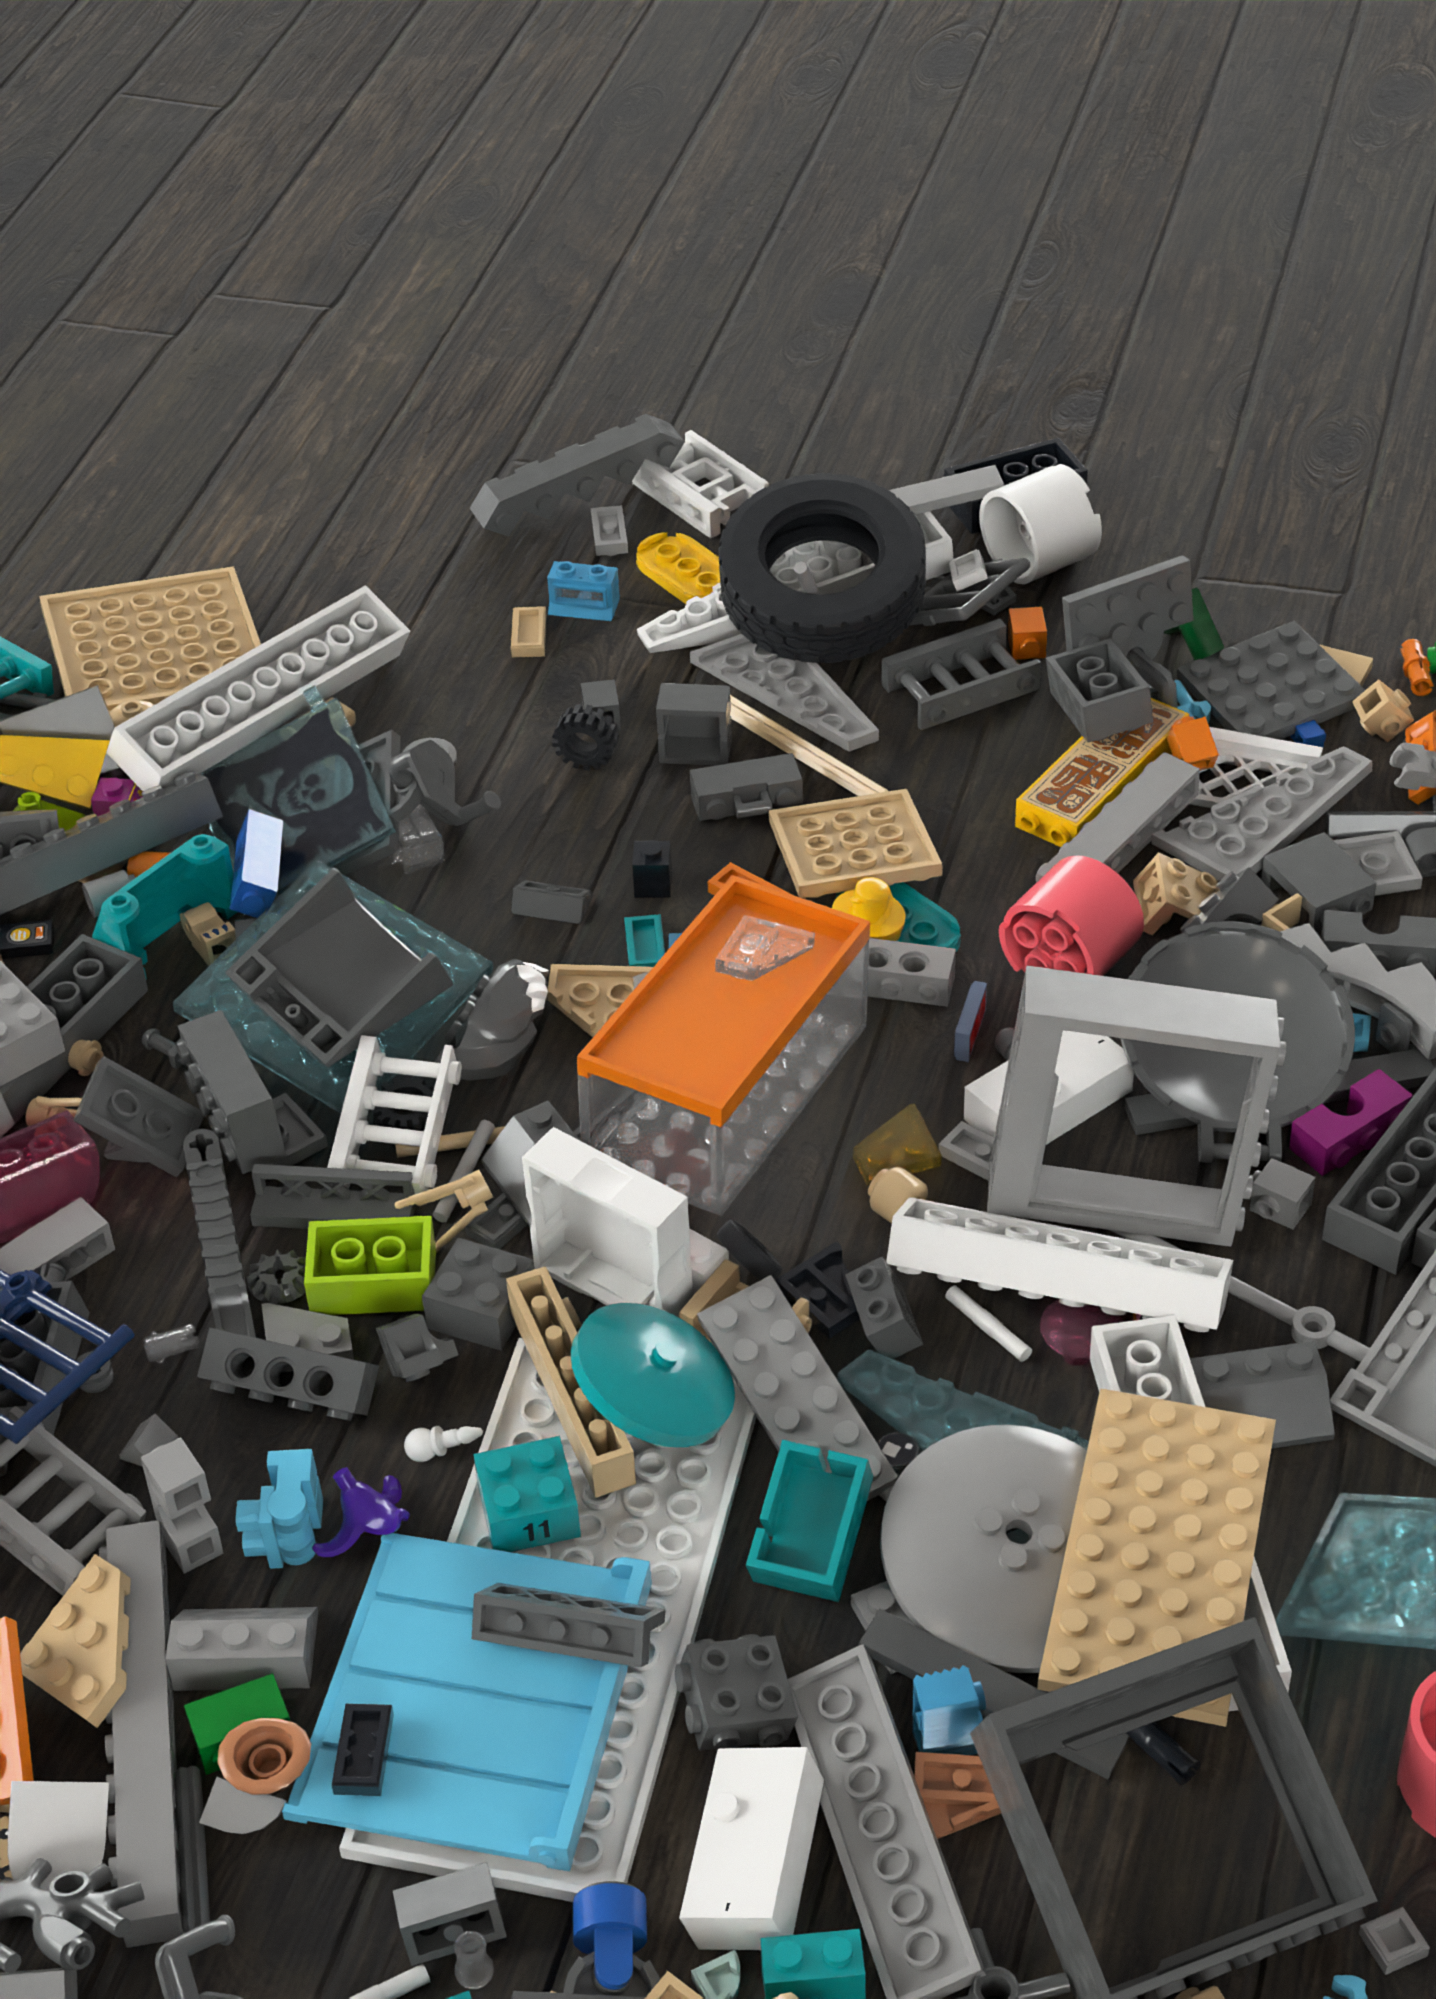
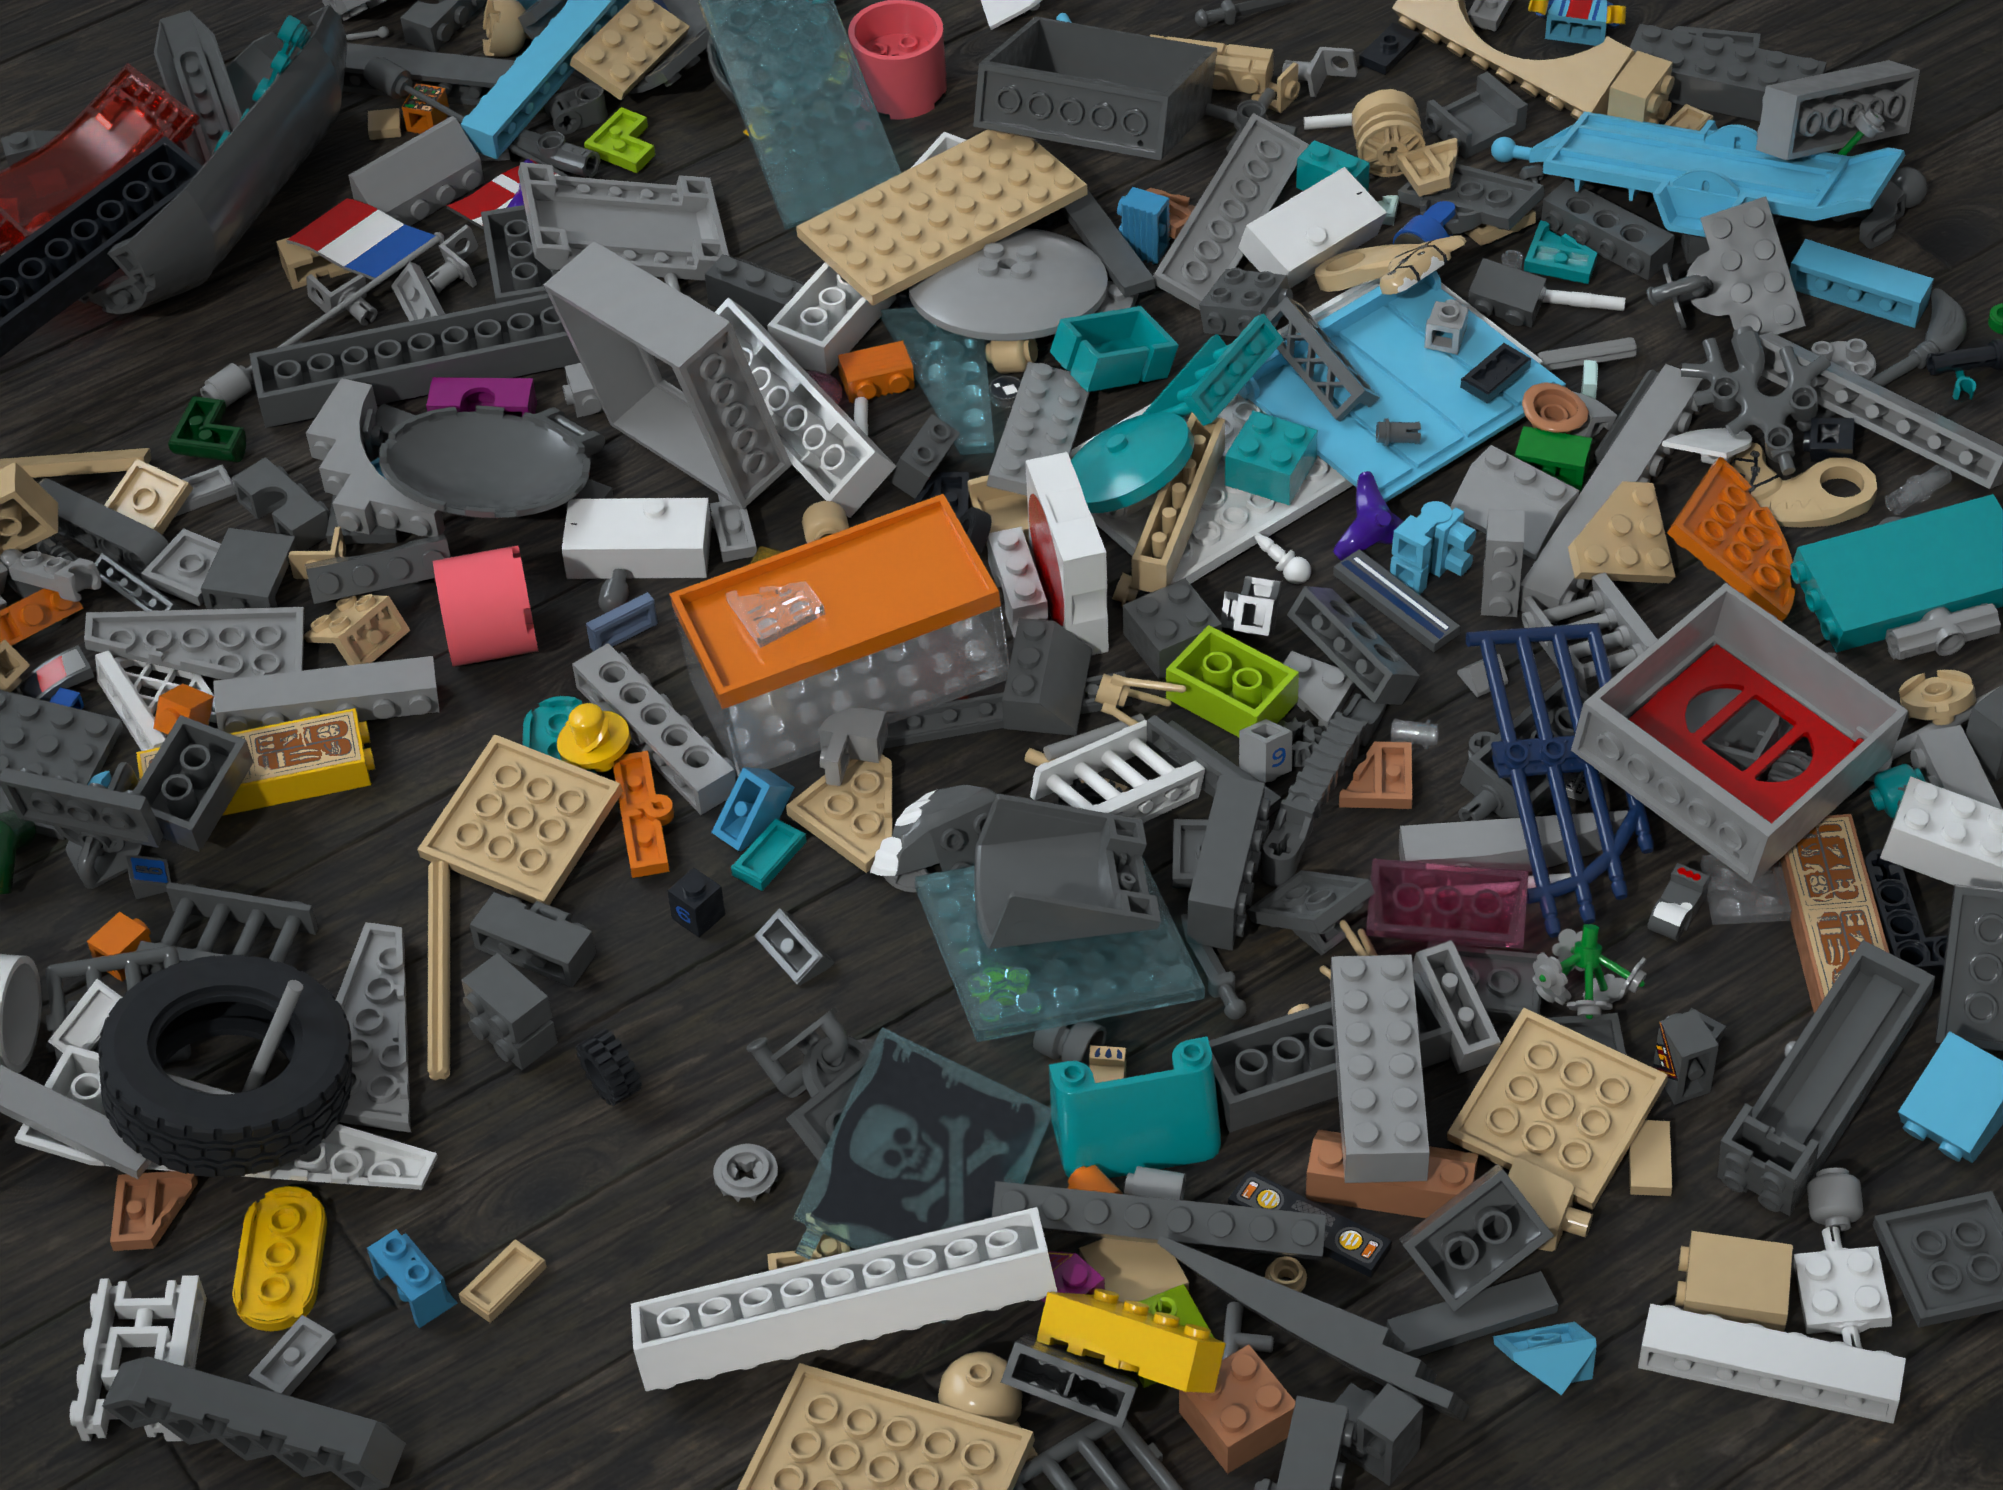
camera: 140 degrees left, 5 degrees up
brick [230,810,283,920] -> none
dark grey brick [581,679,621,732] -> none
none -> slope [16,645,94,702]
none -> orange brick [837,341,915,403]
none -> teal fence [1142,313,1284,426]
none -> light grey brick [1239,719,1292,783]
none -> tan animal [1315,235,1467,295]
none -> dark grey tile [1333,549,1460,652]
none -> nougat wing [1339,742,1412,809]
none -> dark grey pin [1376,418,1421,446]
none -> light grey brick [1424,299,1469,355]
none -> light grey axle [1537,337,1637,371]
none -> light aqua tile [1581,360,1598,399]

